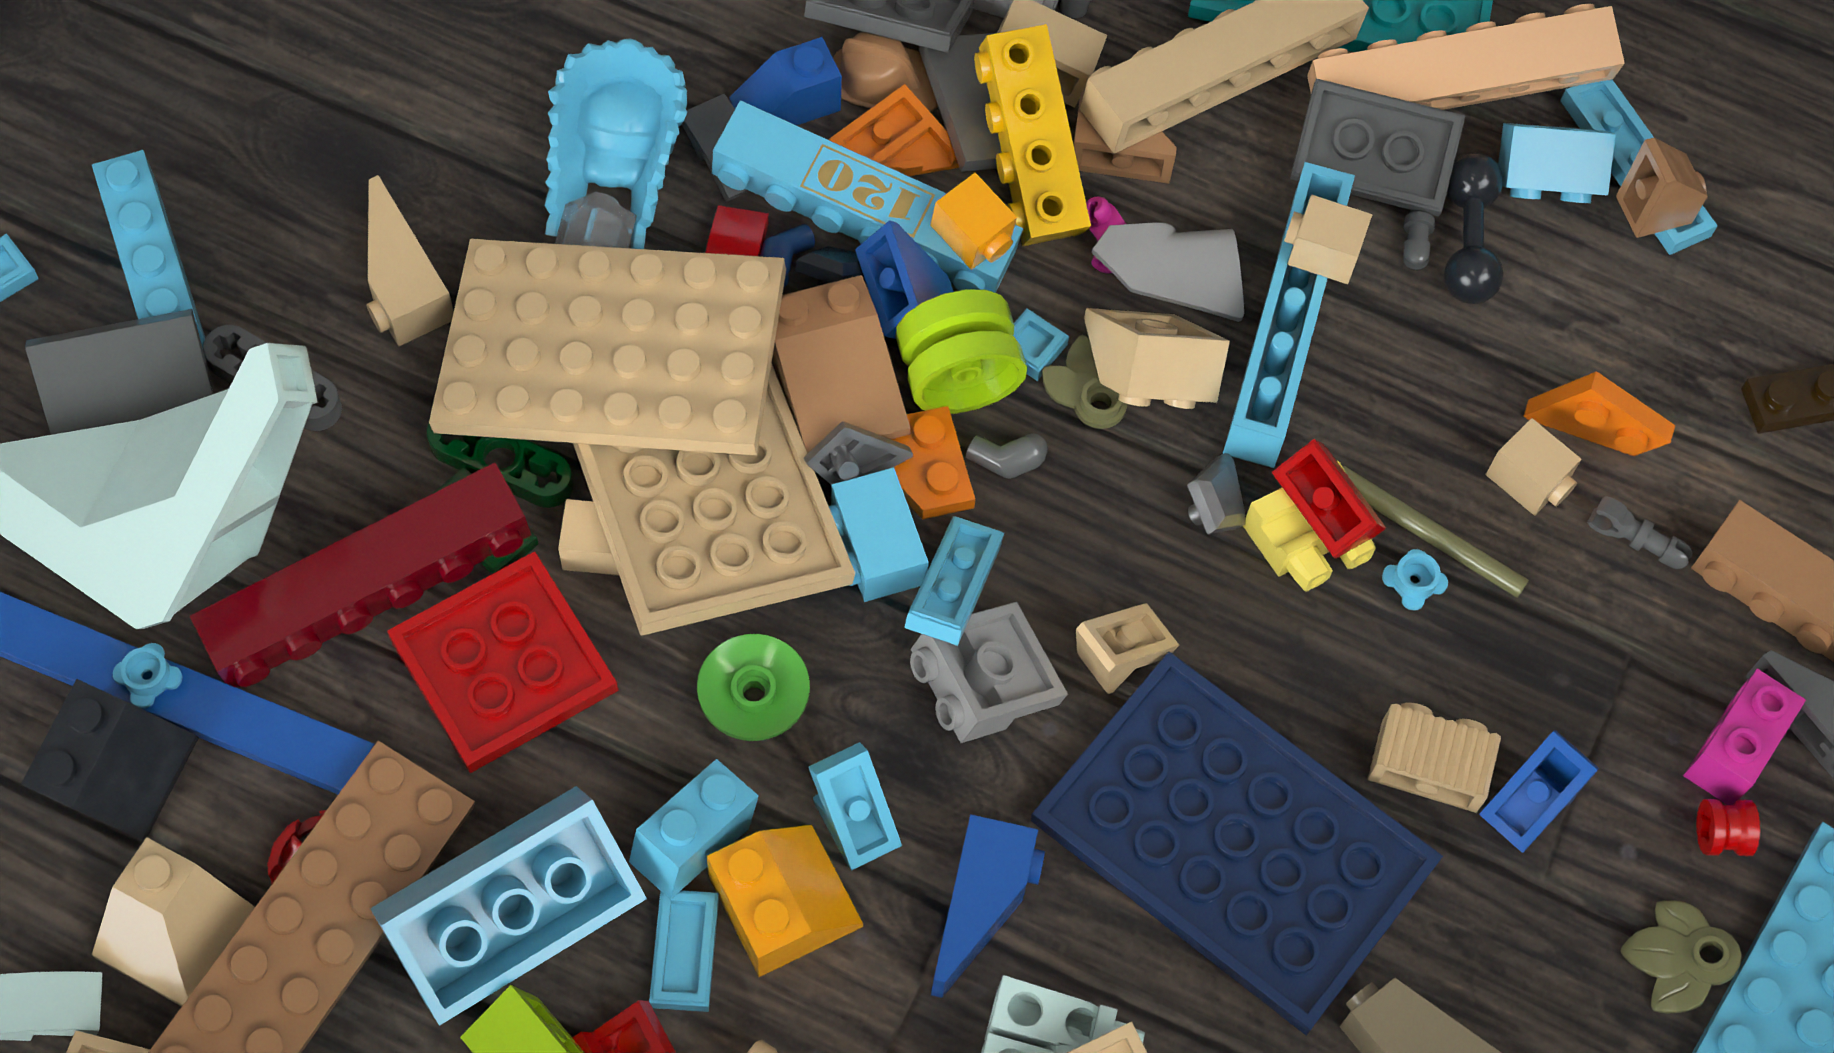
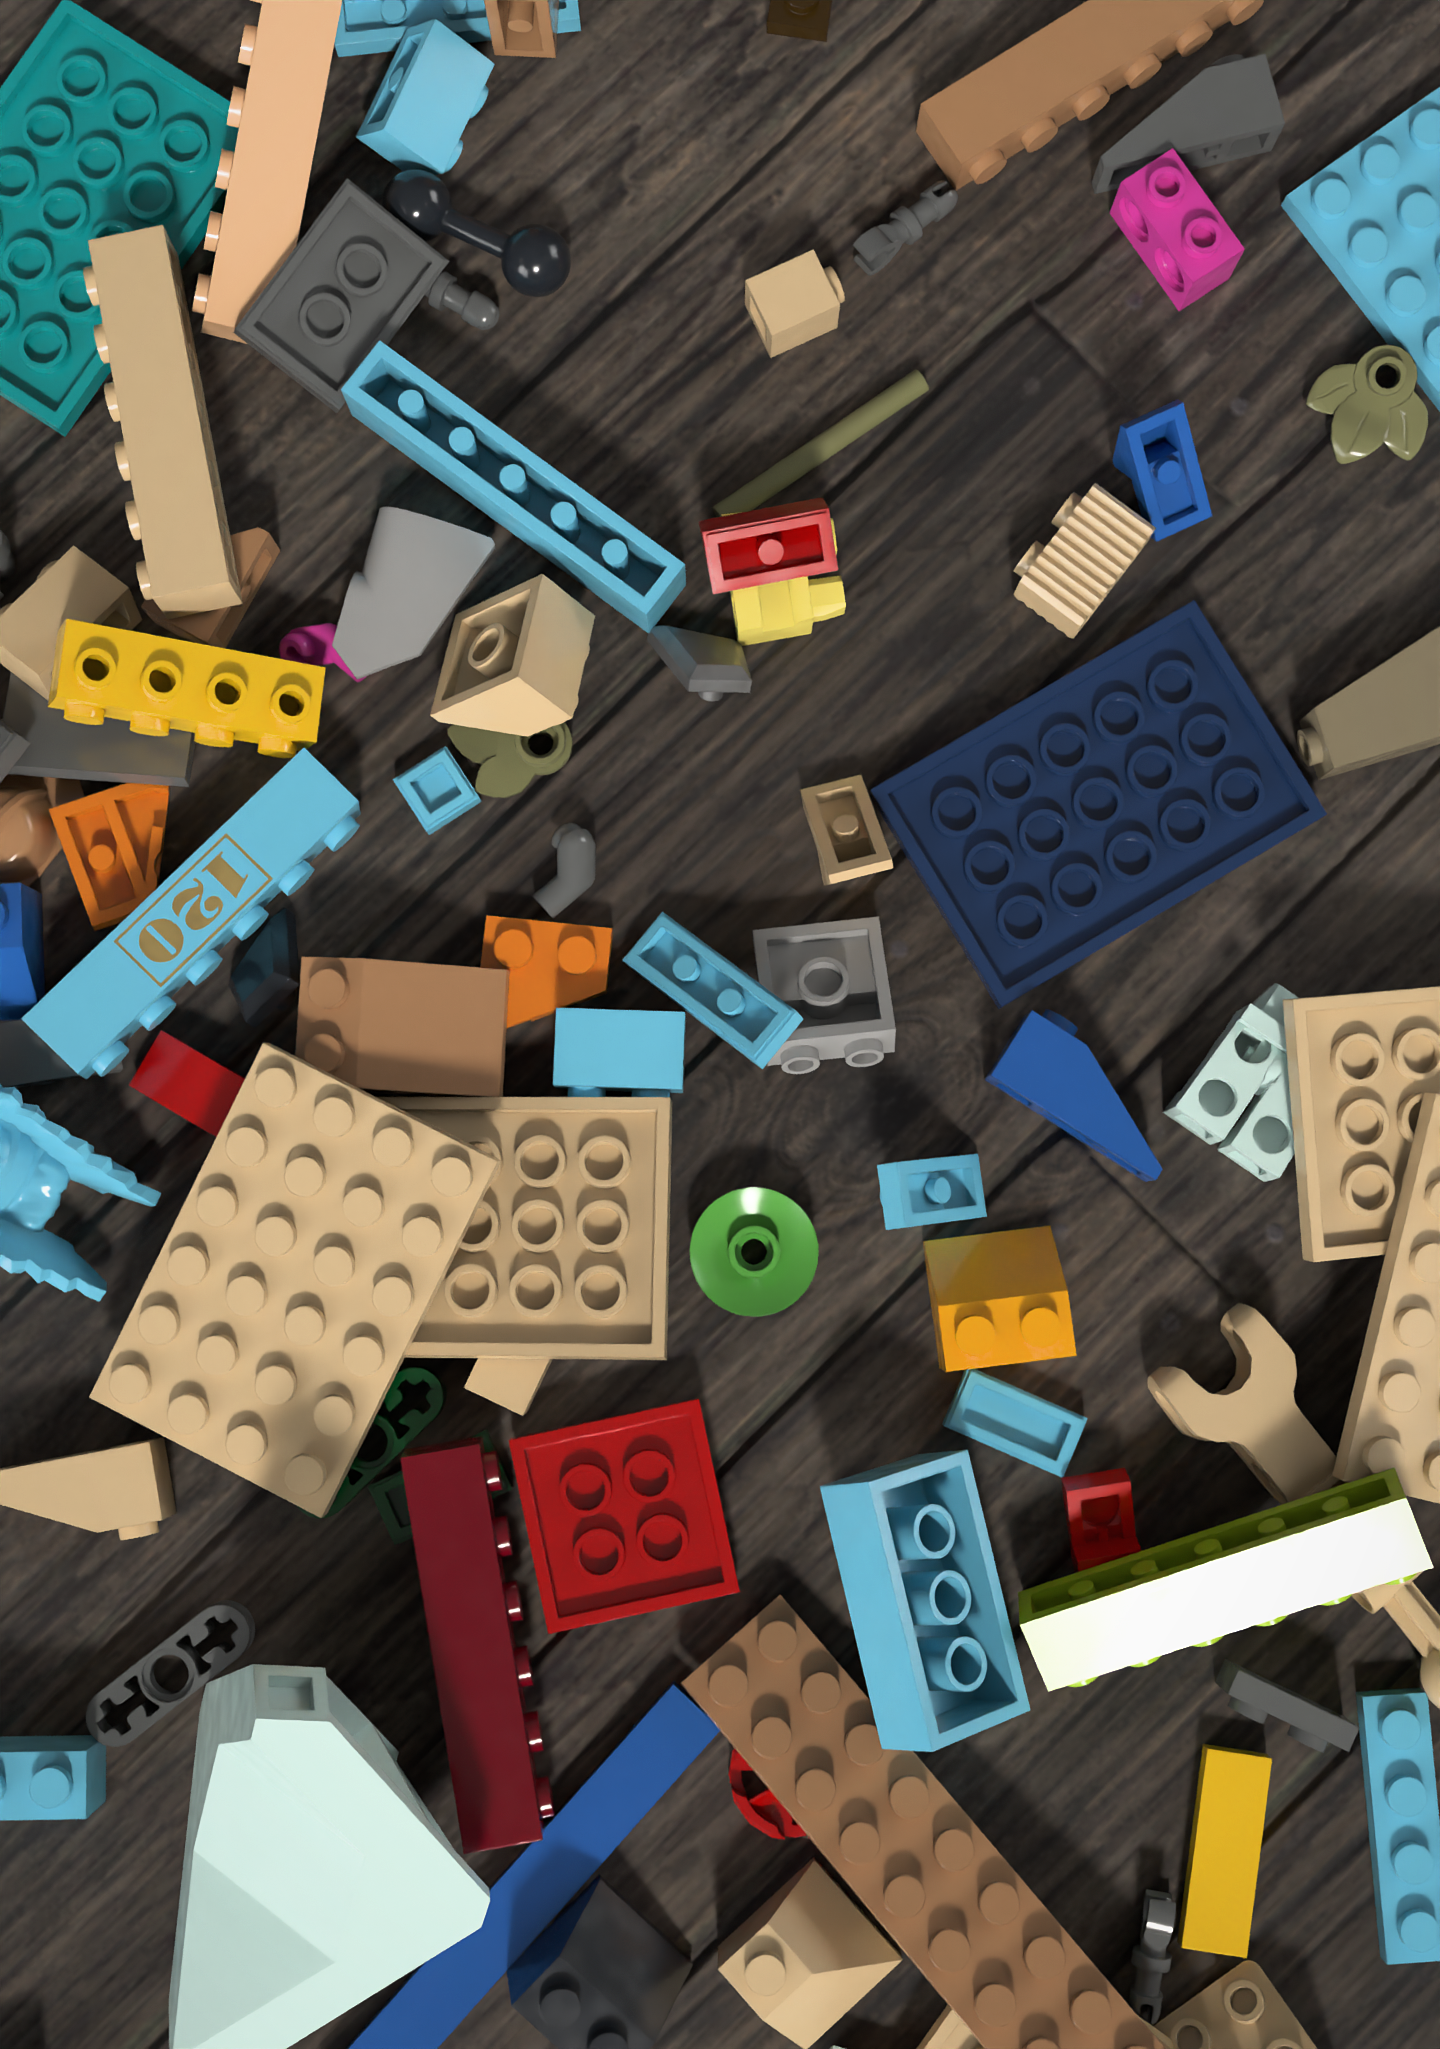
camera: 65 degrees left, 20 degrees up
dark grey tile [25,309,215,435] -> none
medium azure plate [113,643,182,708] -> none
clear brick [555,191,637,248] -> none
medium azure brick [629,759,759,900] -> none
dark blue arm [759,224,815,289] -> none
flat silver piece [804,421,913,485] -> none
blue slope [855,220,954,339] -> none
lime wheel [896,289,1027,414] -> none
light orange brick [930,172,1017,270] -> none
tan brick [1284,195,1372,284] -> none
medium azure plate [1382,549,1448,610] -> none
orange wing [1524,371,1676,456] -> none
red wheel [1696,799,1760,856] -> none

